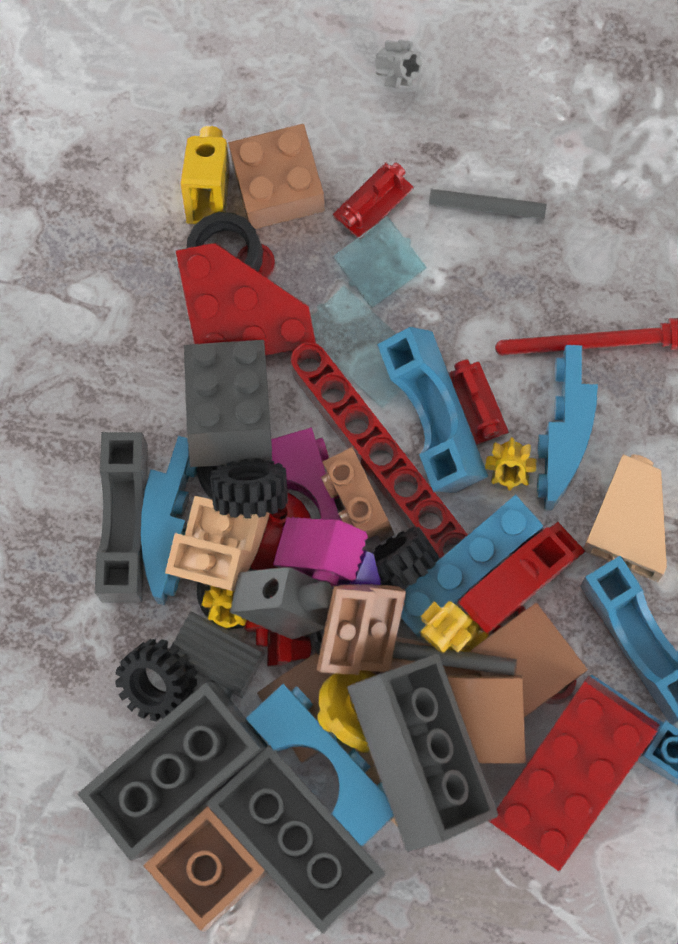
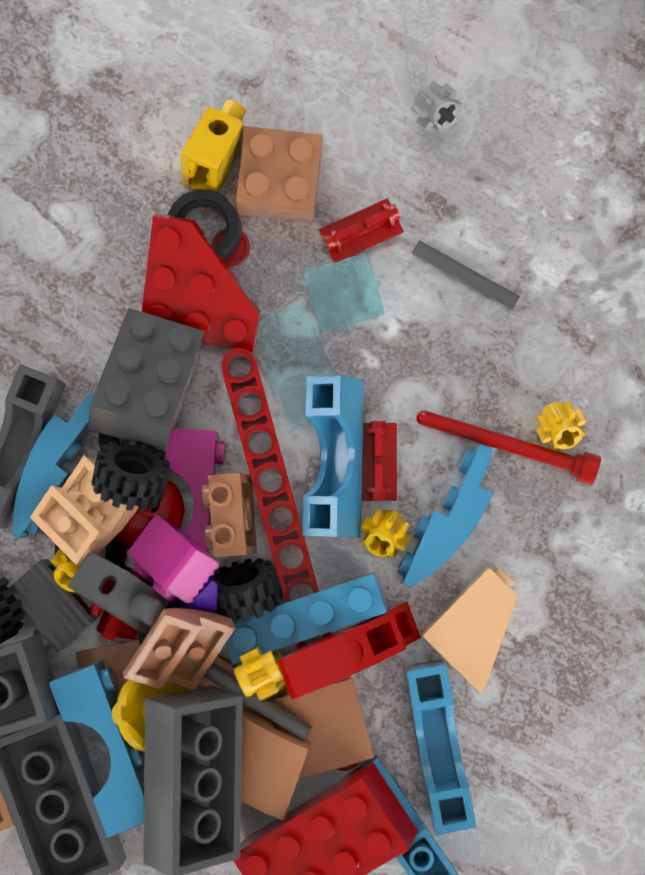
camera: 10 degrees right, 10 degrees up
none -> yellow gear [536,401,587,450]

